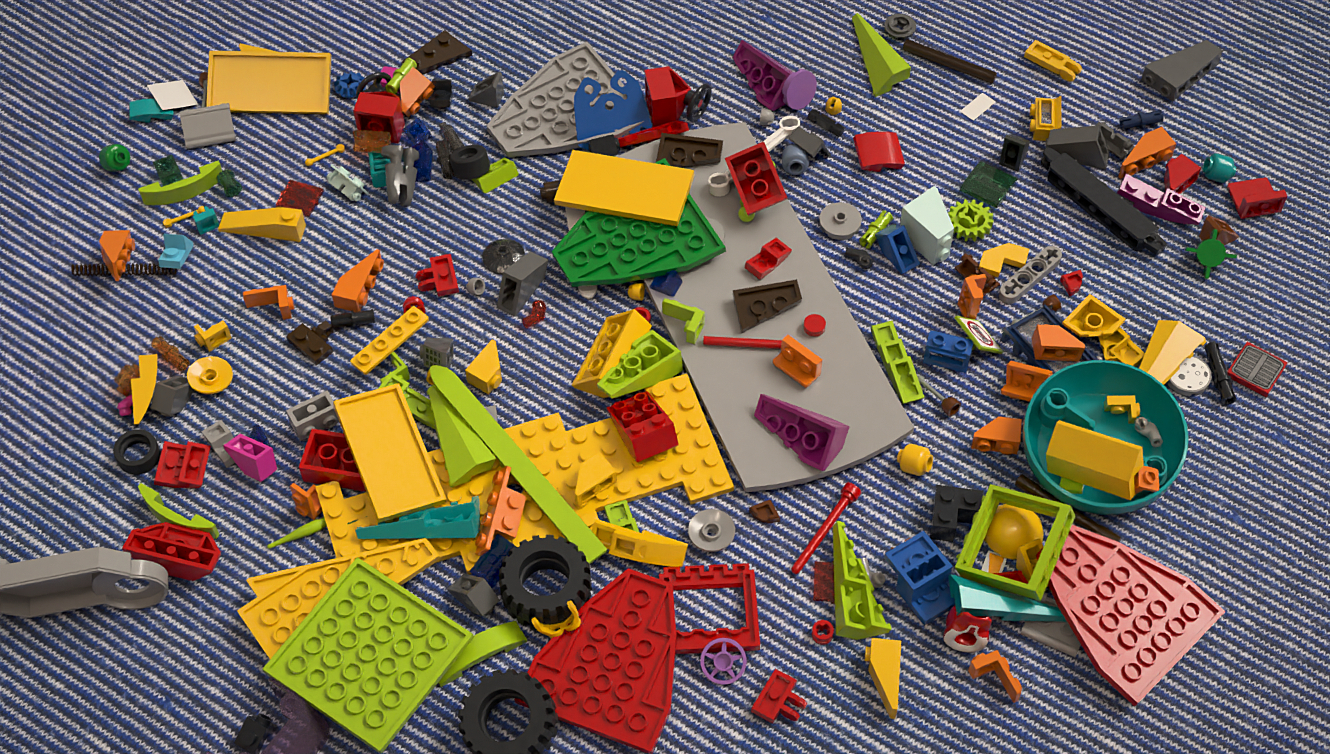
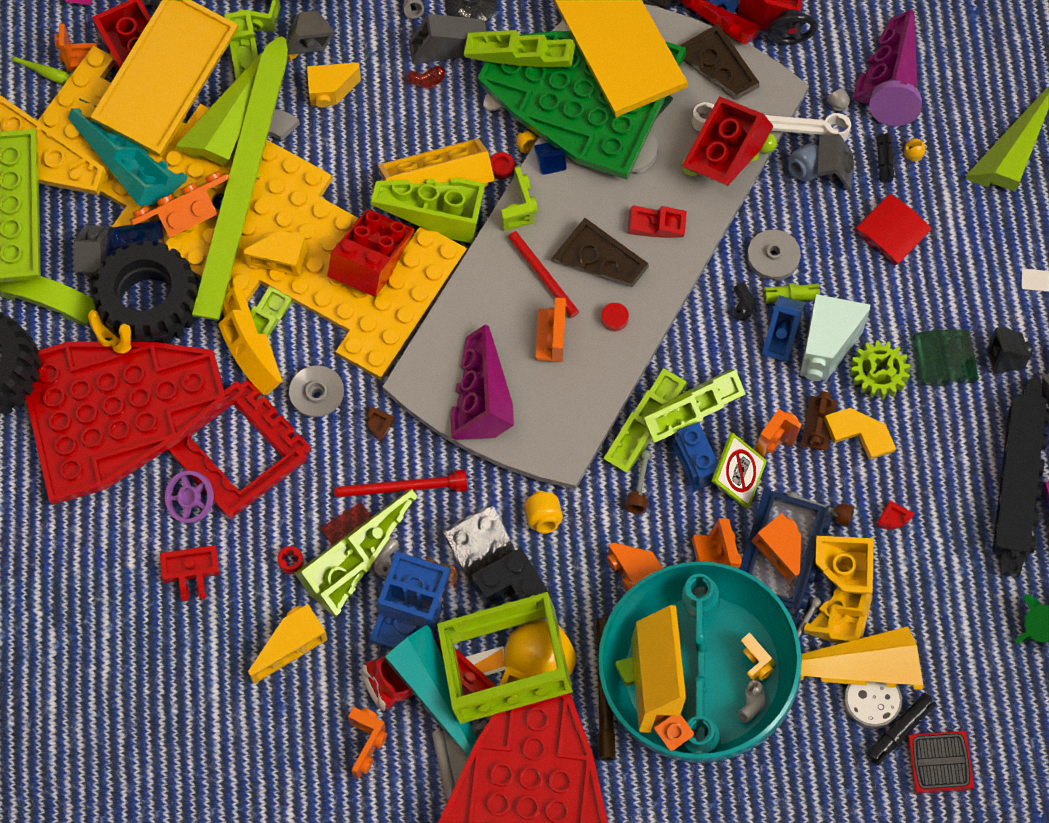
camera: 50 degrees right, 10 degrees up
light grey beam [999,246,1062,304] -> none
none -> clear smoke plate [442,504,515,582]
none -> lime slope [464,30,575,67]
none -> lime slope [643,369,746,443]

